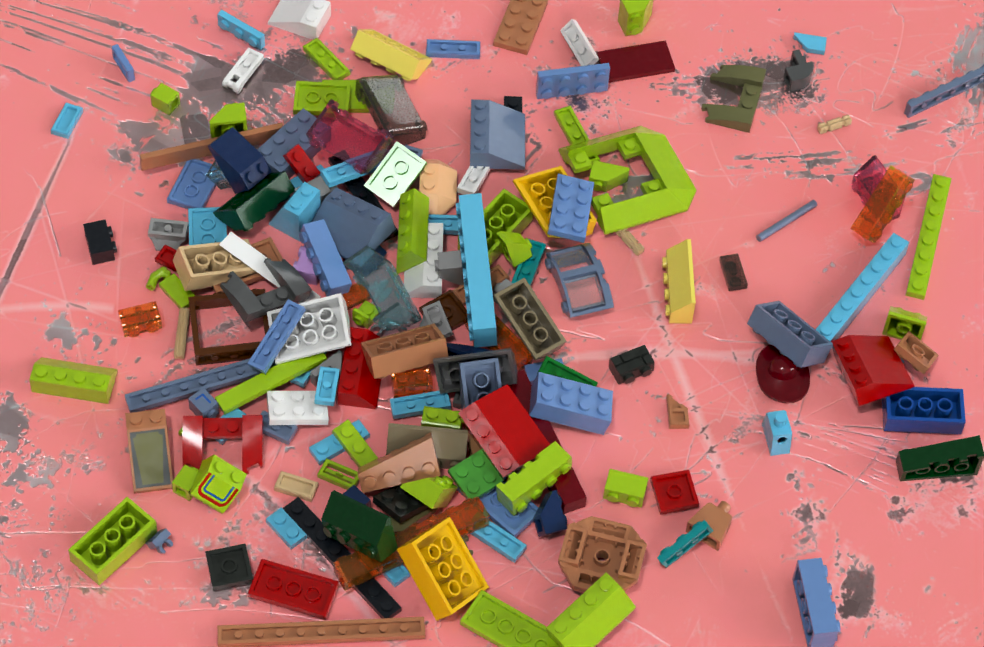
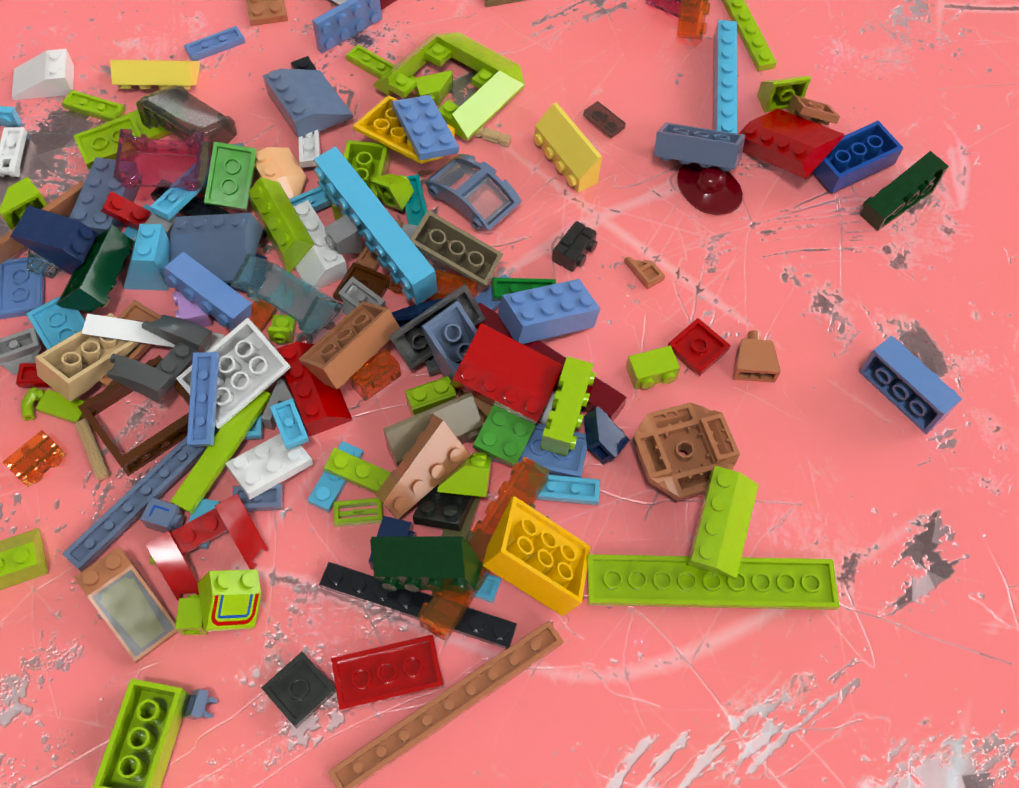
camera: 30 degrees left, 5 degrees up
medium azure plate [266,507,307,550] -> none
tan tile [274,471,319,502] -> none
medium azure plate [390,391,451,419] -> none
teal plate [657,520,714,568] -> none
sand blue bar [756,200,817,242] -> none
medium azure torso [762,410,792,456] -> none

